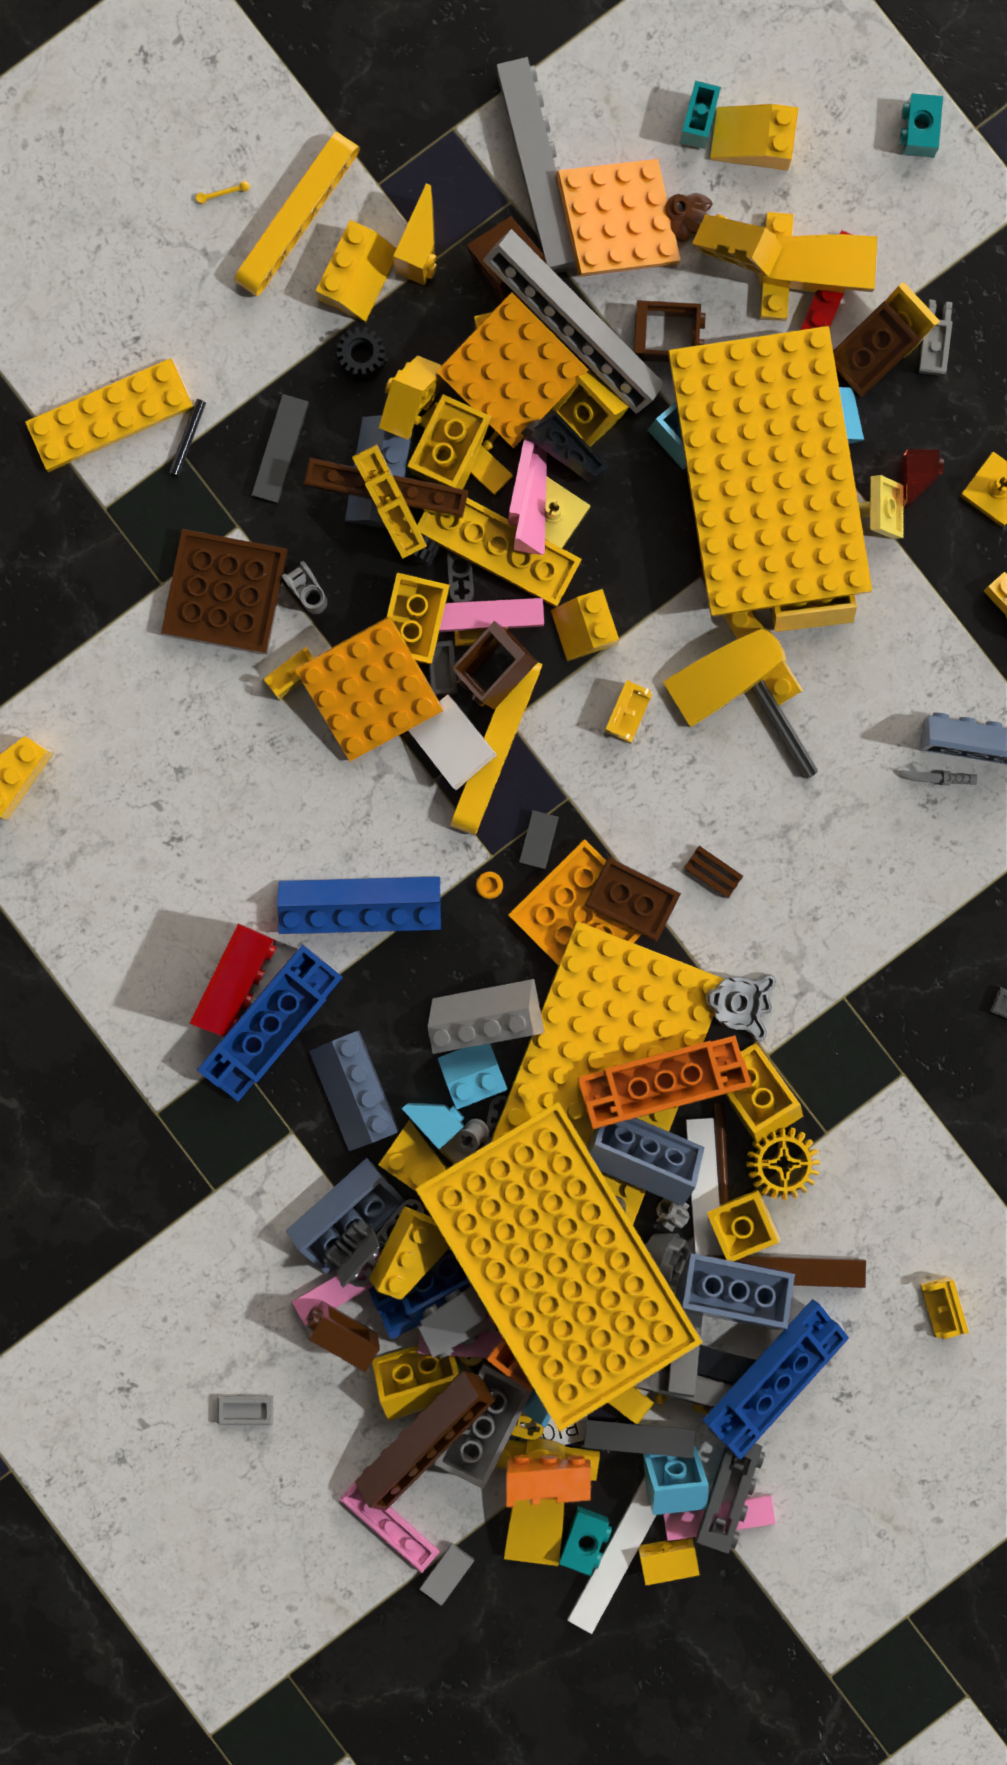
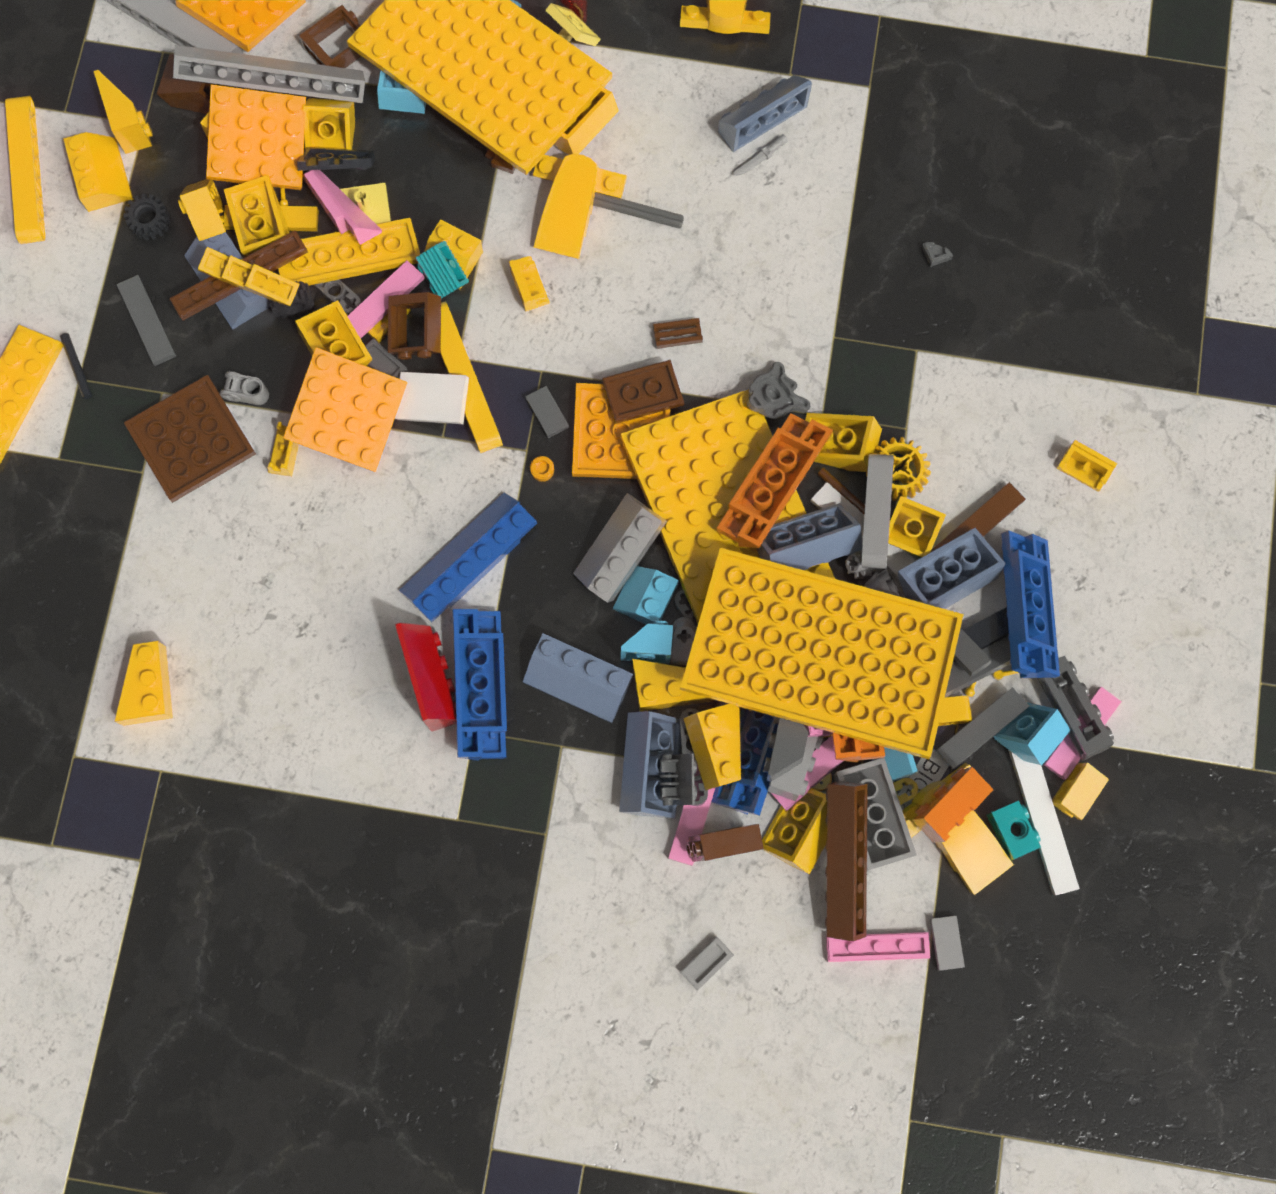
camera: 50 degrees left, 10 degrees down
none -> teal brick [416,241,469,298]
none -> light grey beam [862,454,894,569]

